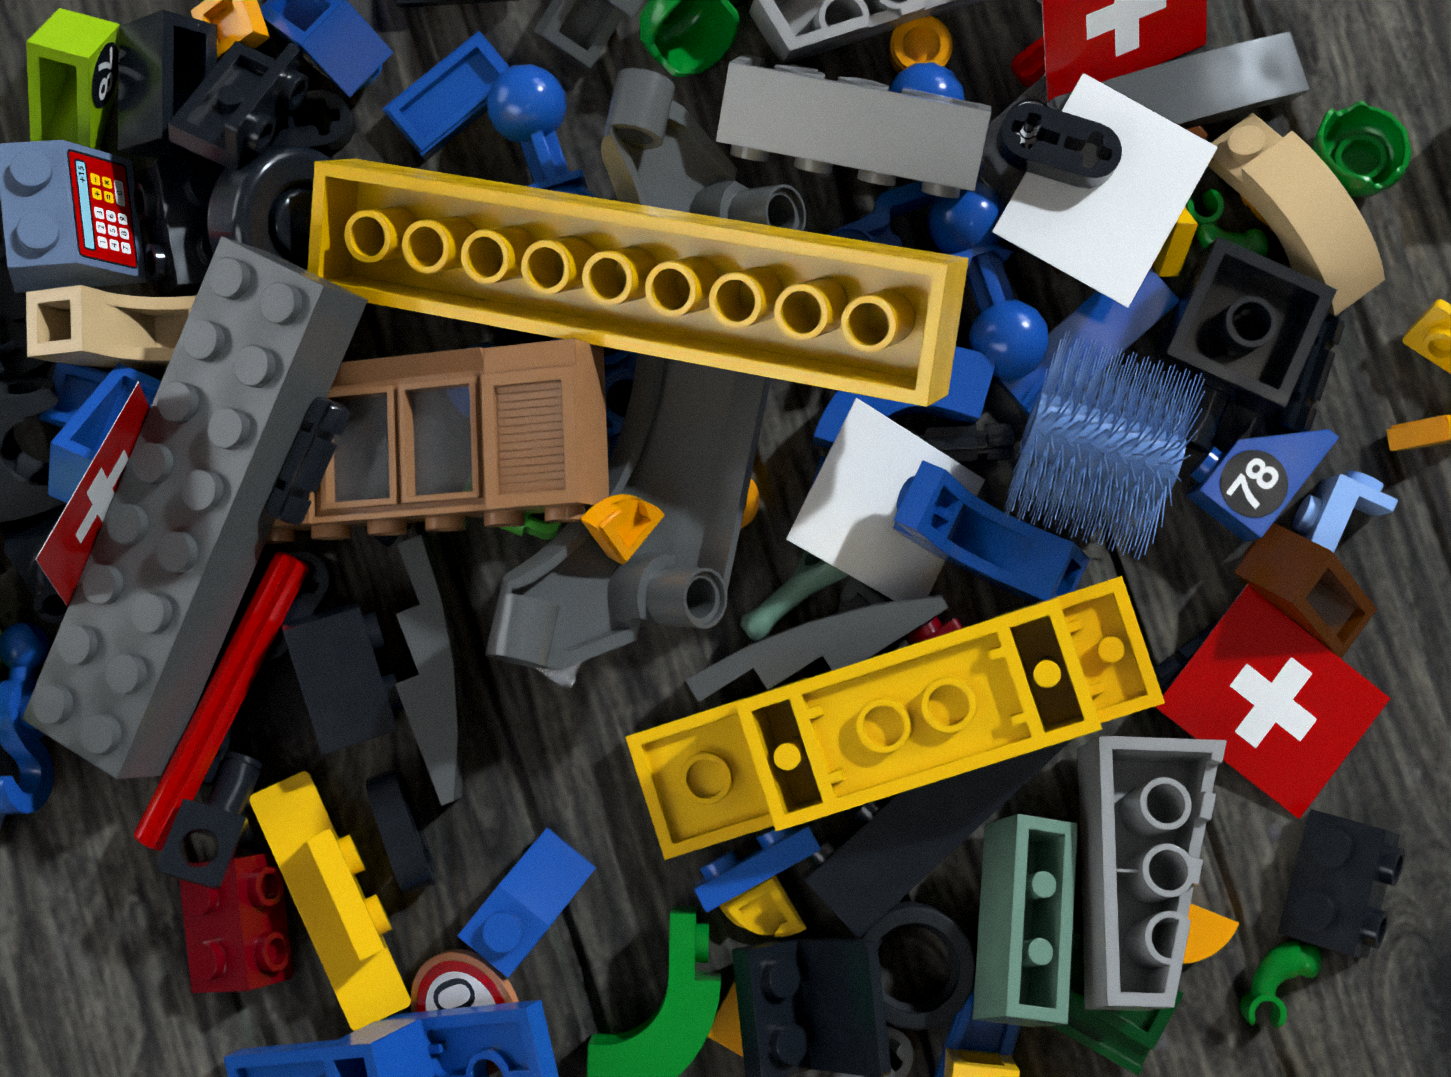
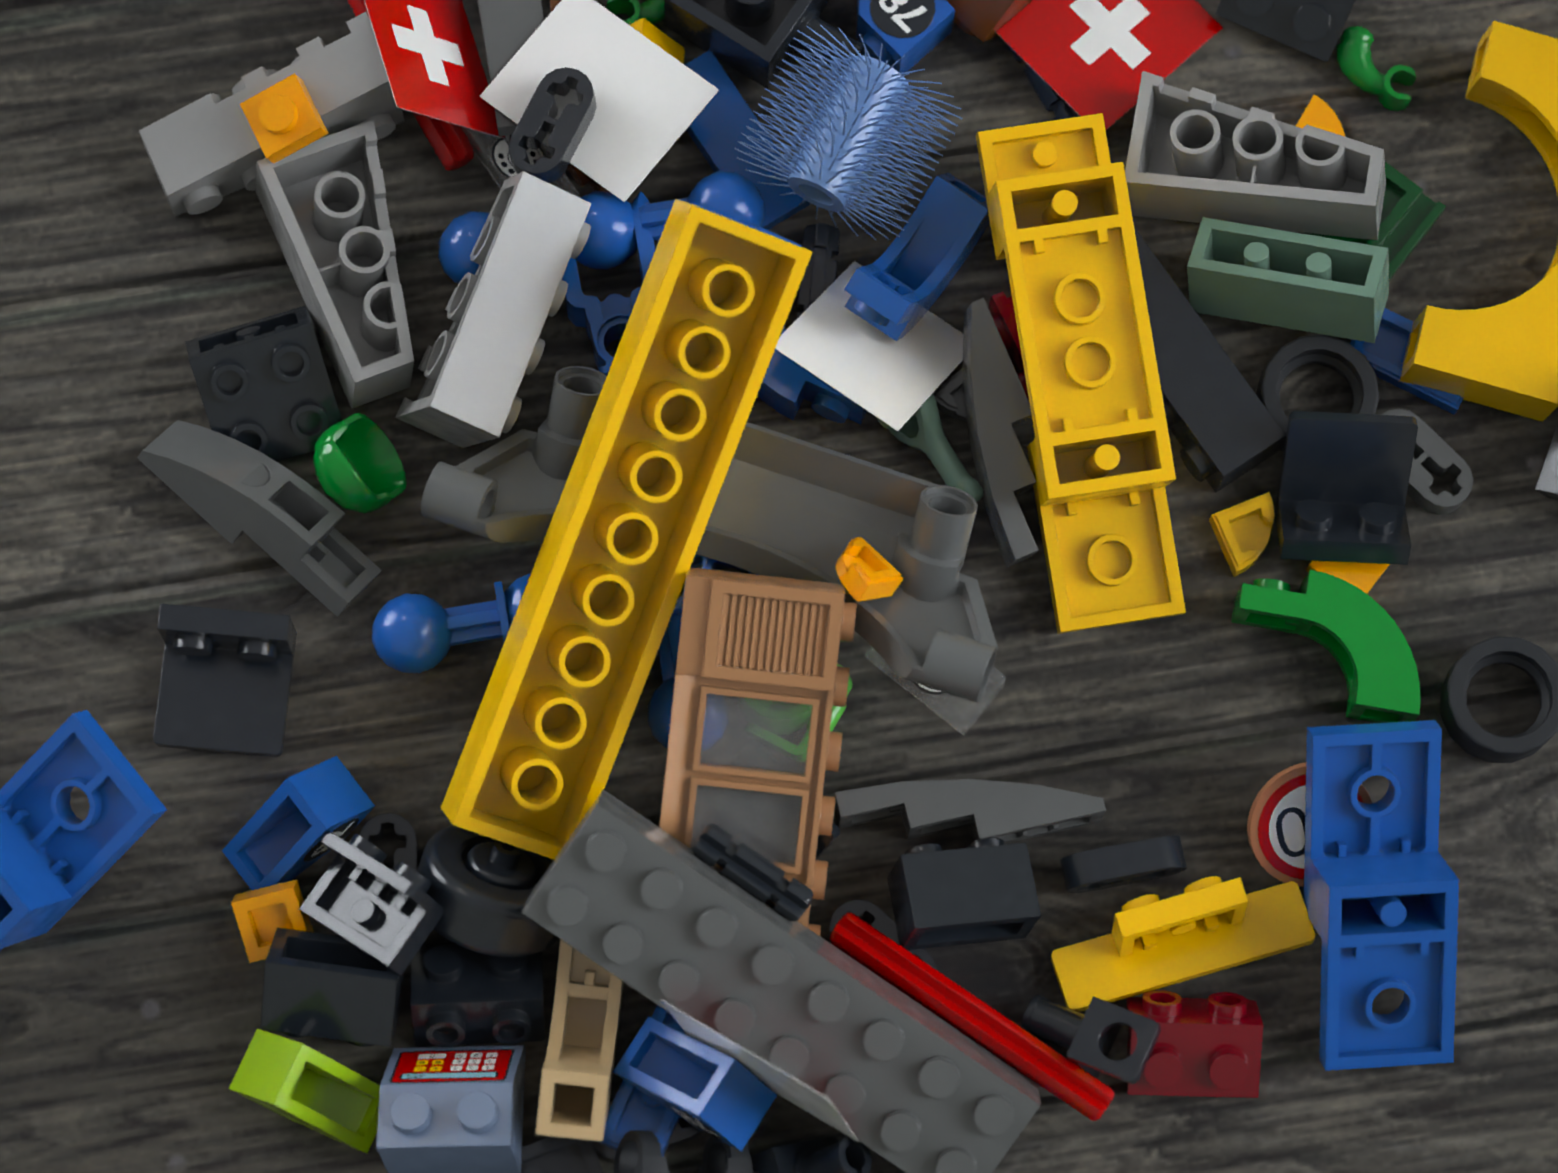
camera: 85 degrees left, 10 degrees down
blue tile [382,31,510,161] -> none
blue slope [457,827,596,978] -> none
blue plate [694,823,821,913] -> none
light orange tile [888,16,953,73] -> none

